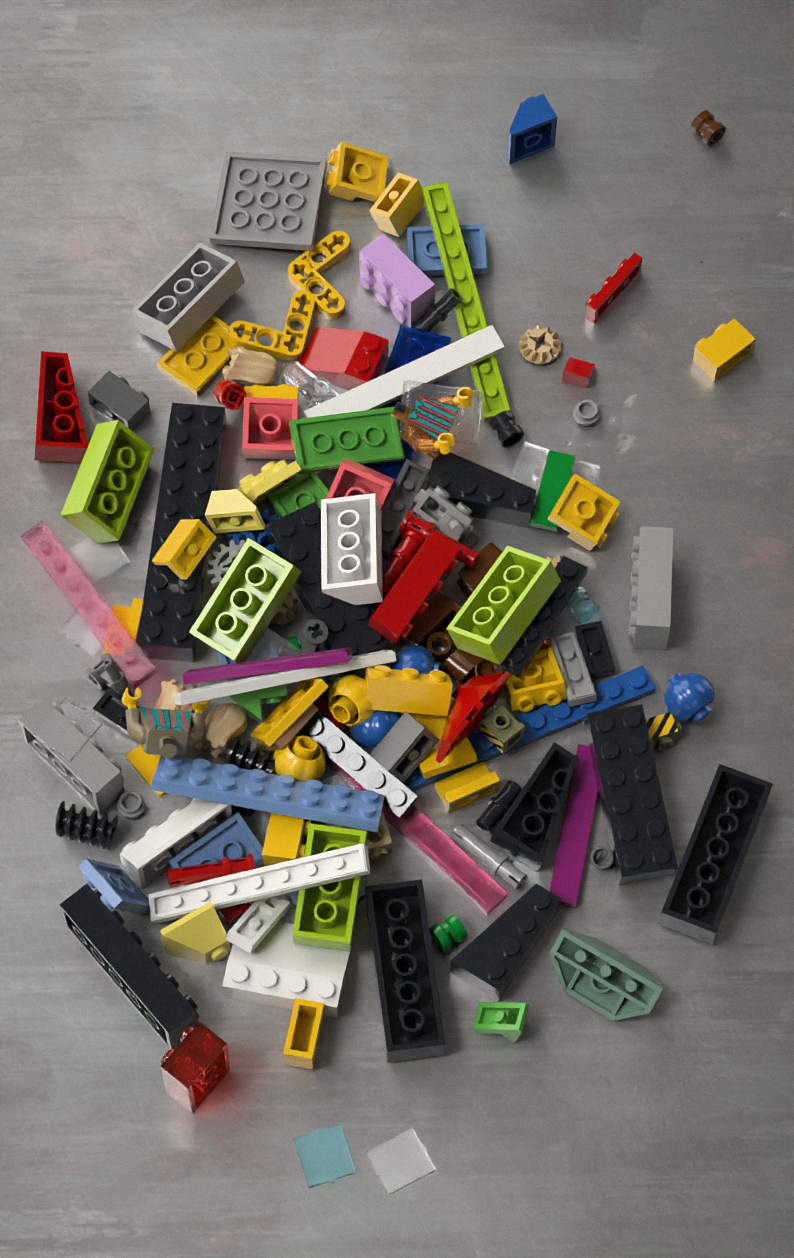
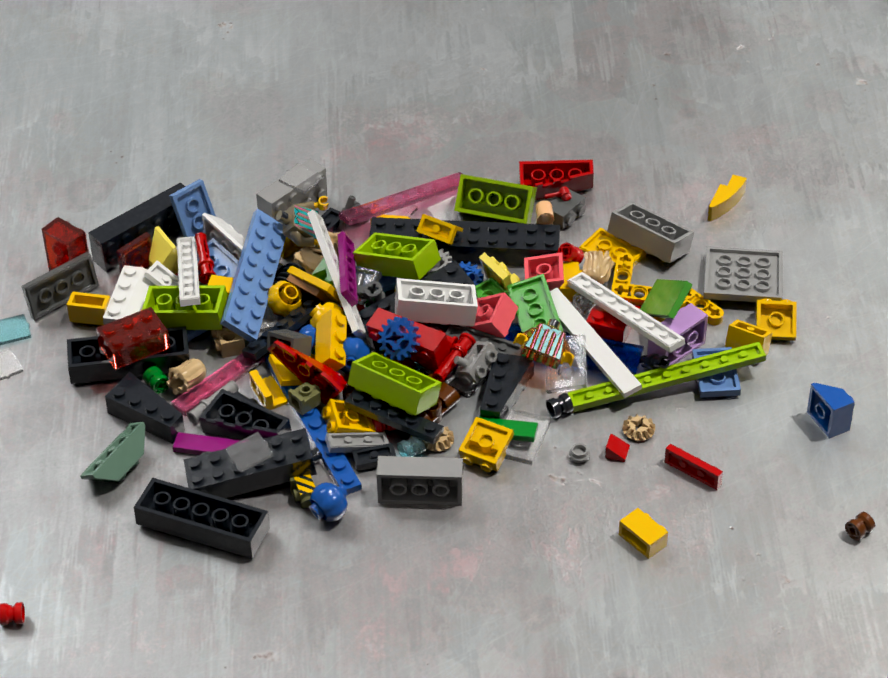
camera: 90 degrees right, 20 degrees down
black piece [55,801,118,849] -> none
light yellow slope [205,489,265,534] -> none
bright green slope [472,1002,529,1043] -> none
none -> dark grey tile [21,252,99,320]
none -> clear red brick [96,307,170,370]
none -> clear red tile [117,232,152,274]
none -> tan piece [166,358,206,395]
none -> clear piece [226,432,274,472]
none -> blue gear [377,317,421,361]
none -> light nougat piece [535,201,554,225]
none -> red hand [545,186,572,201]
none -> white tile [567,272,685,353]
none -> bright green tile [640,279,693,319]
none -> yellow slope [707,175,747,221]

